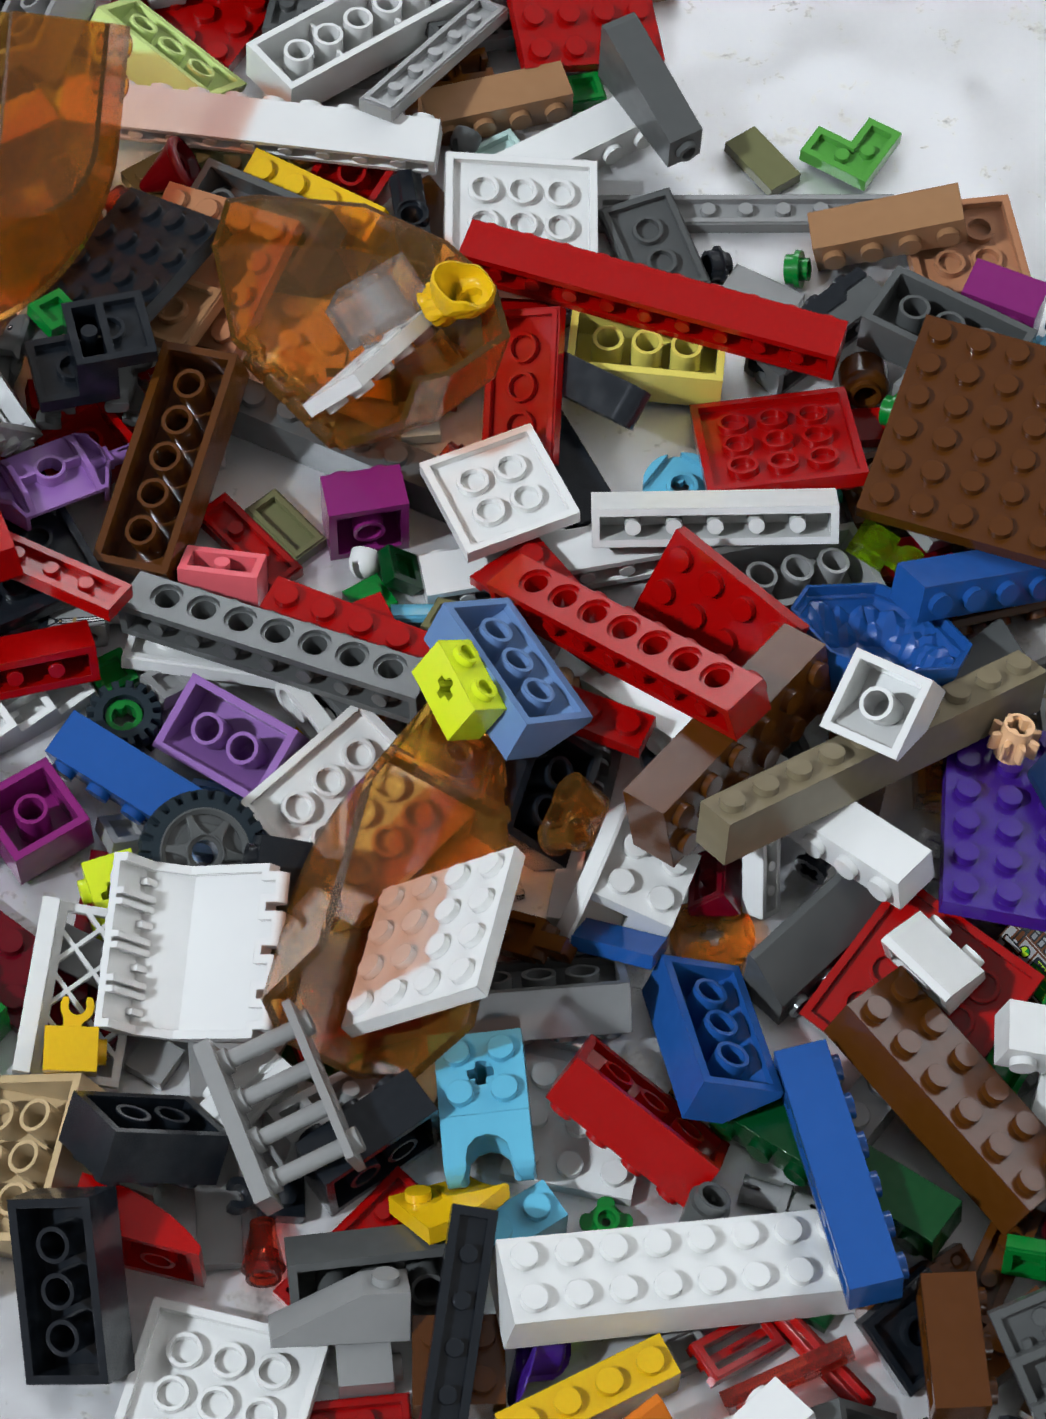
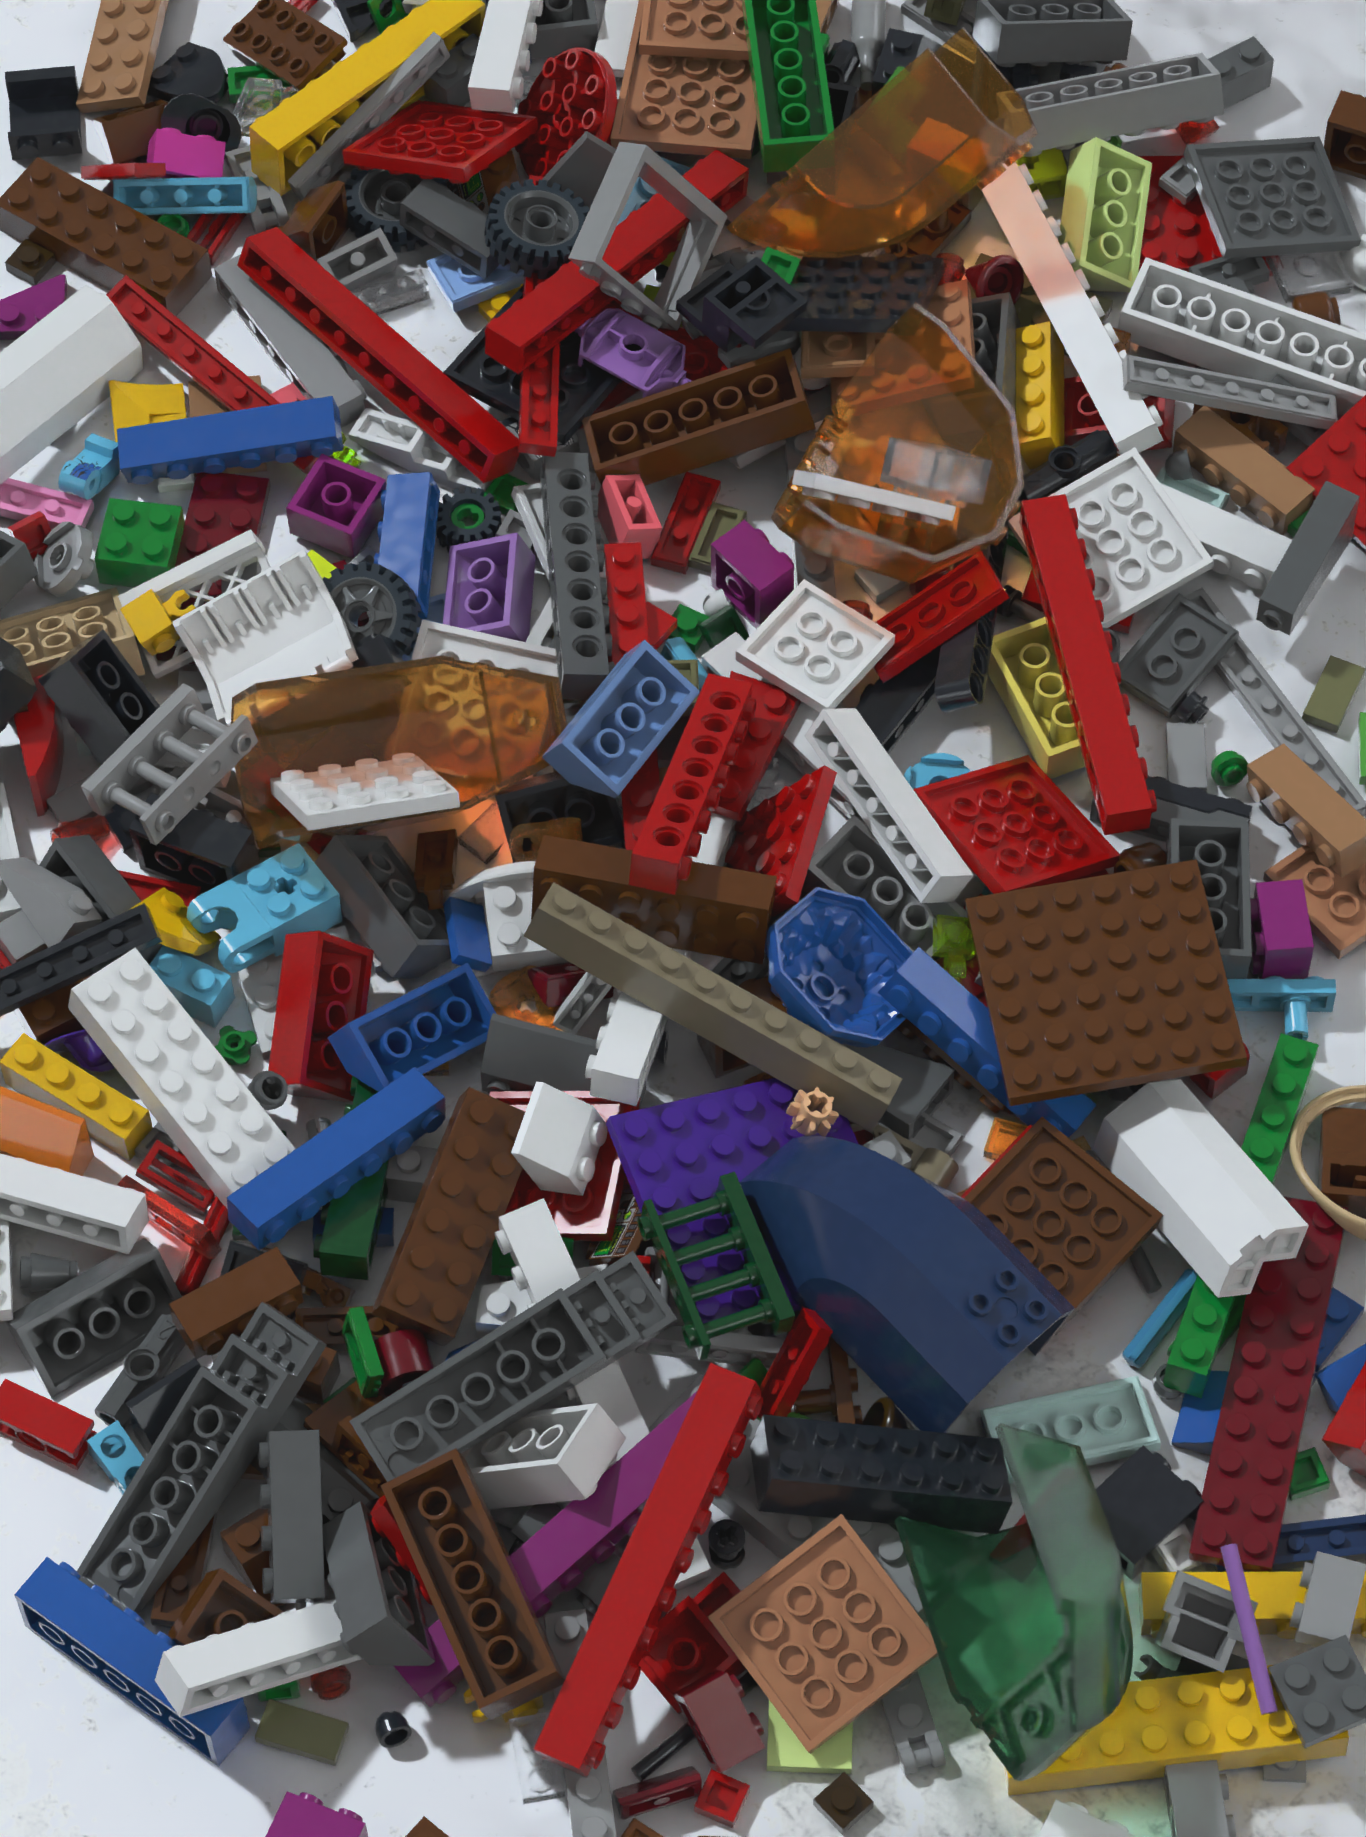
camera: 65 degrees right, 0 degrees up
neon yellow brick [412,639,507,741] -> none
yellow hair [416,260,496,327] -> none
white slope [819,647,946,761] -> none

